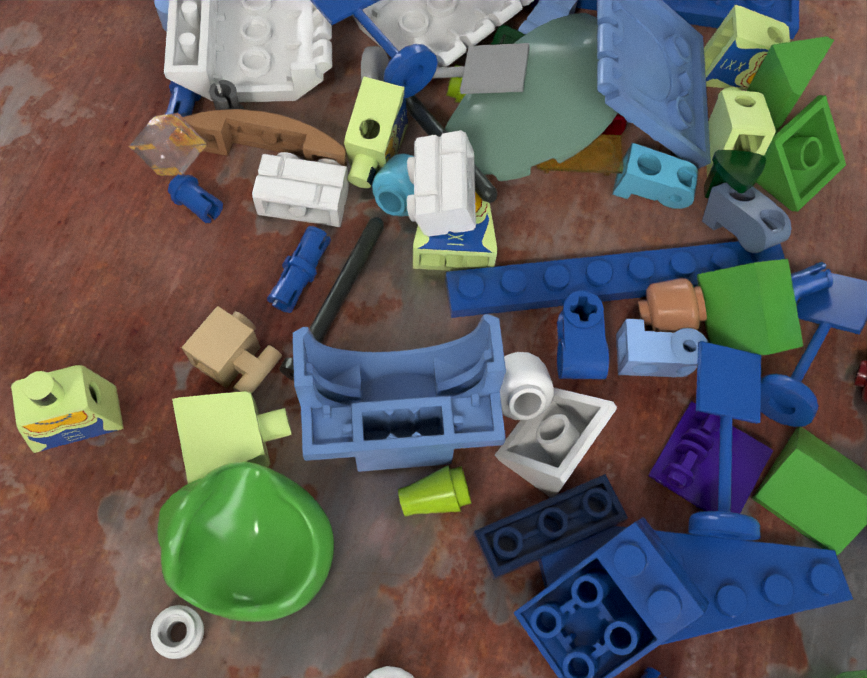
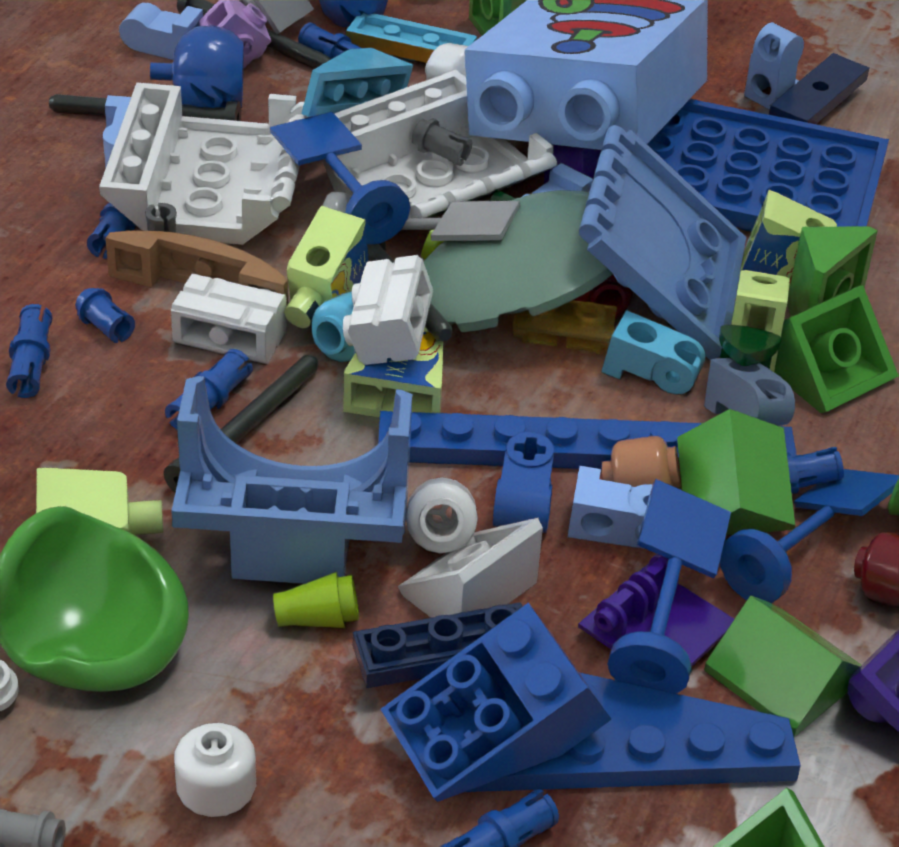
camera: 10 degrees right, 25 degrees down
clear brick [129,113,207,176] -> none
tan brick [181,306,282,393] -> none
none -> blue pin [6,304,53,398]

